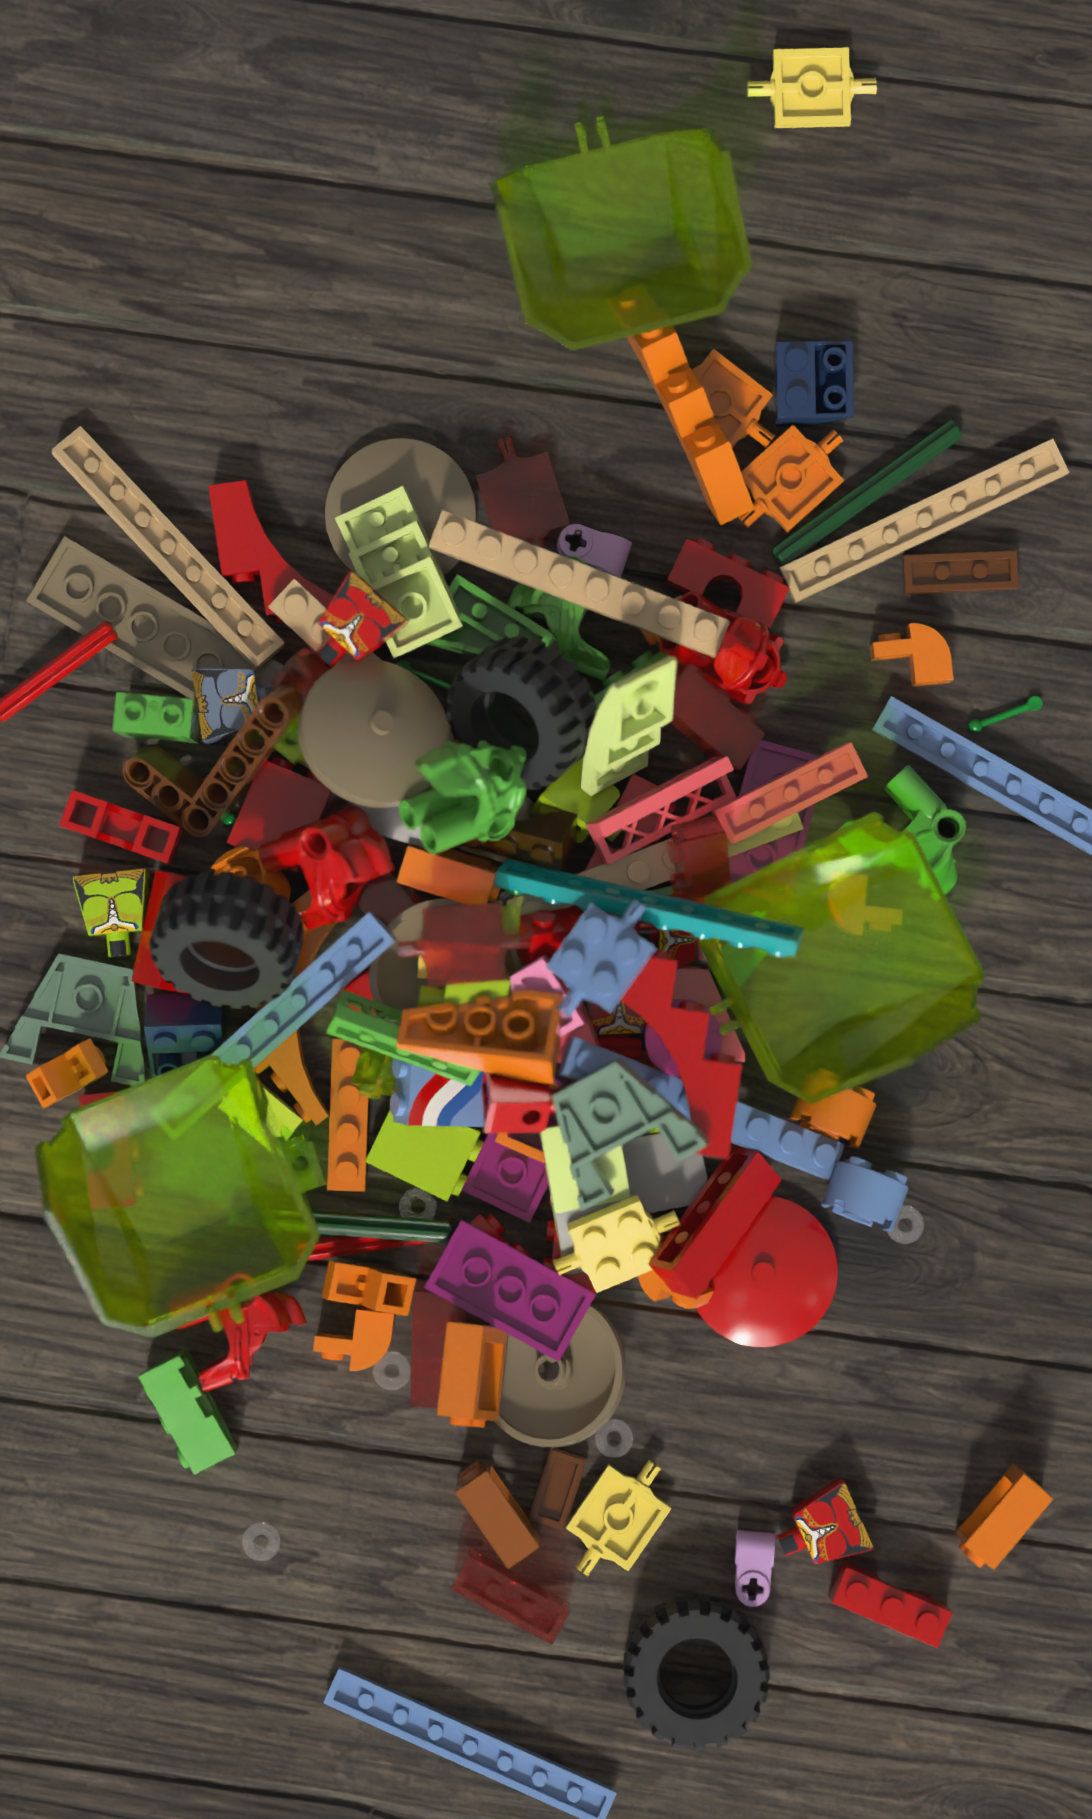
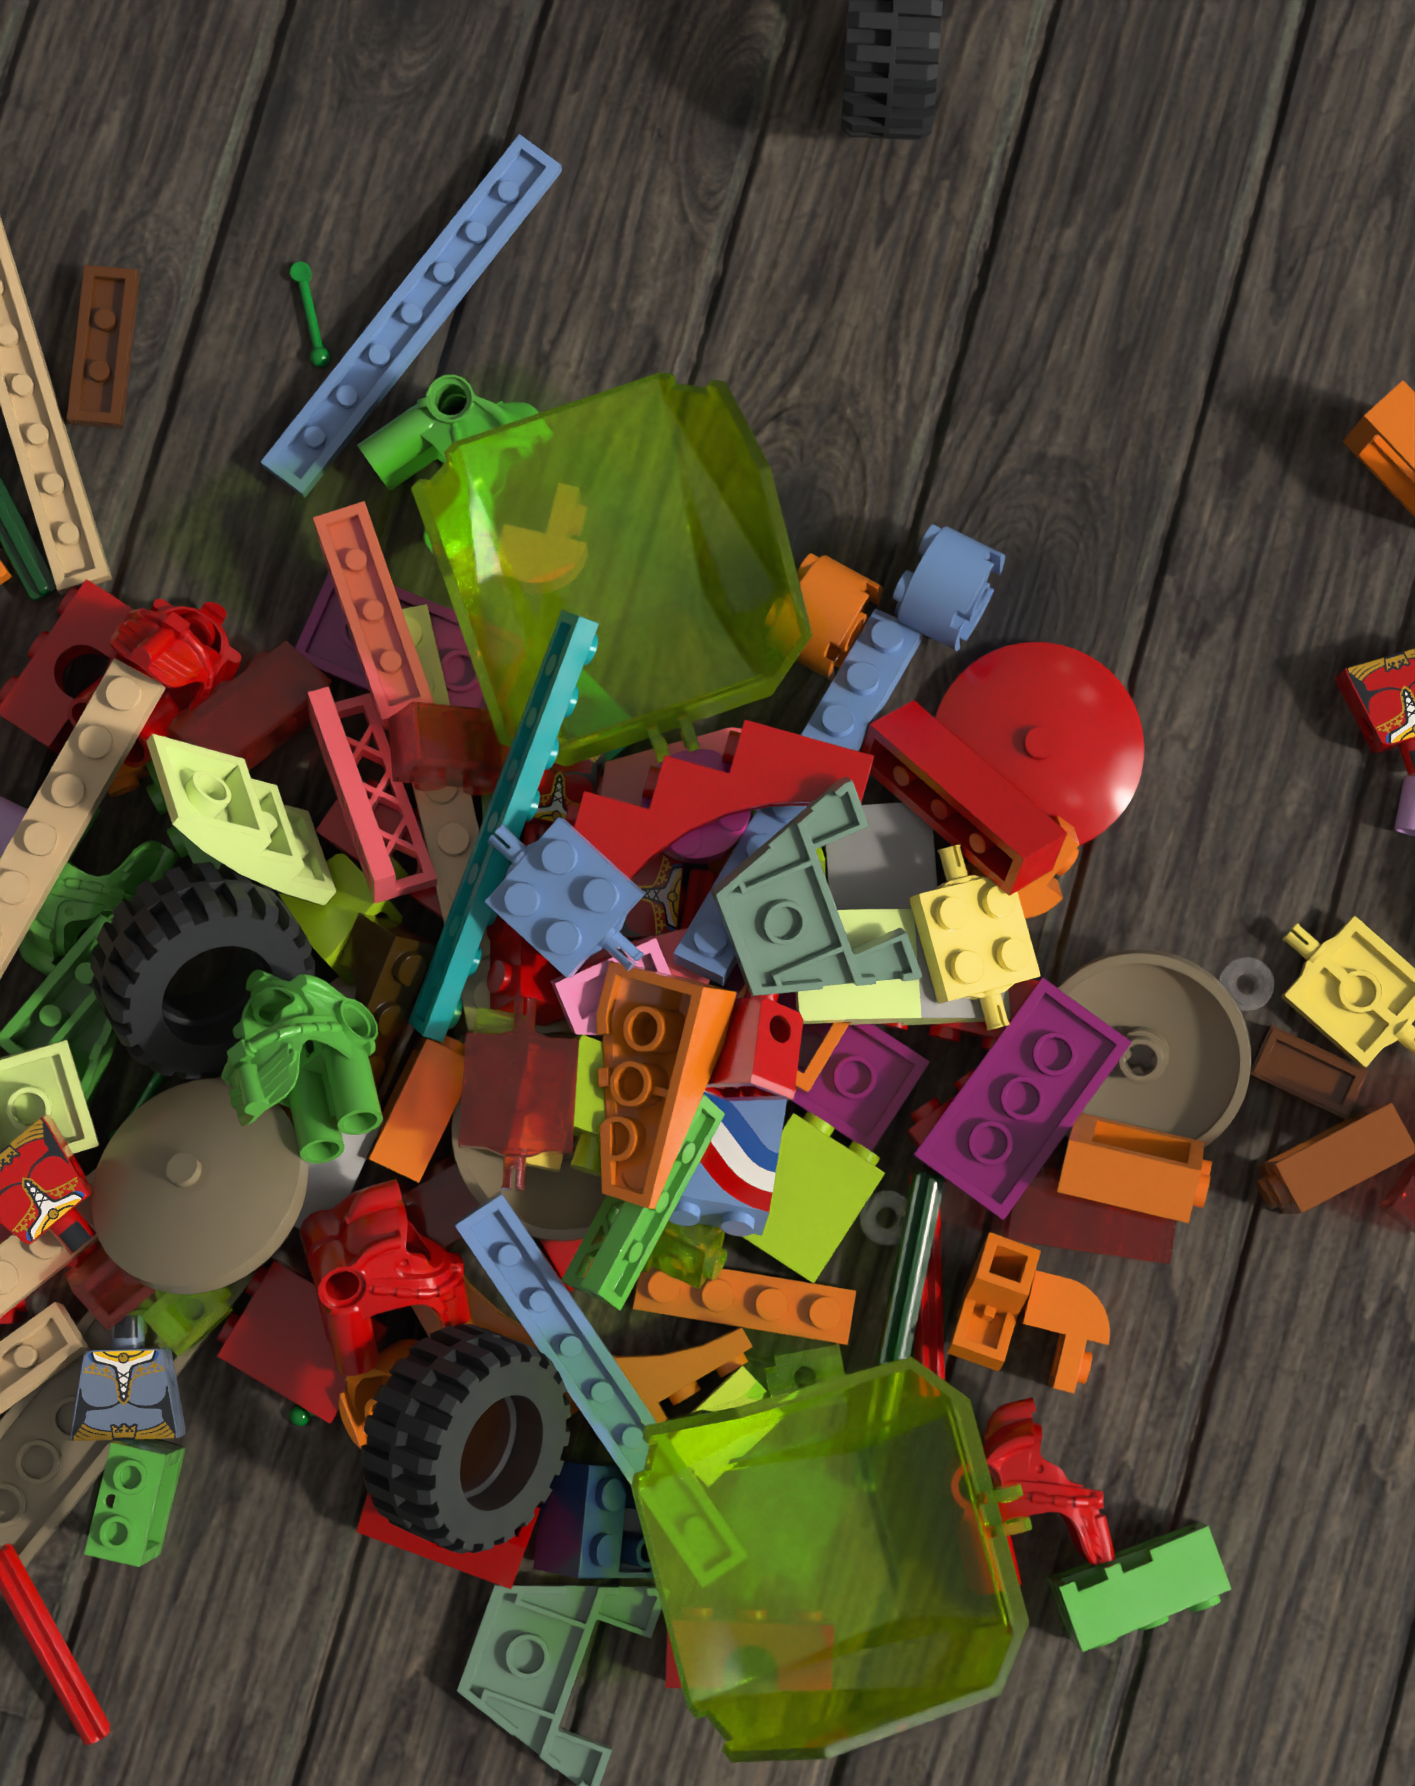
camera: 90 degrees left, 5 degrees down
orange brick [26,1038,109,1109] -> none
red arch [59,790,184,865] -> none
torso [73,869,150,957] -> none
reddish brown beam [122,684,303,837] -> none
clear plate [242,1522,281,1561] -> none
clear plate [373,1352,411,1390] -> none
orange brick [870,623,954,687] -> none
clear plate [887,1205,924,1244] -> none

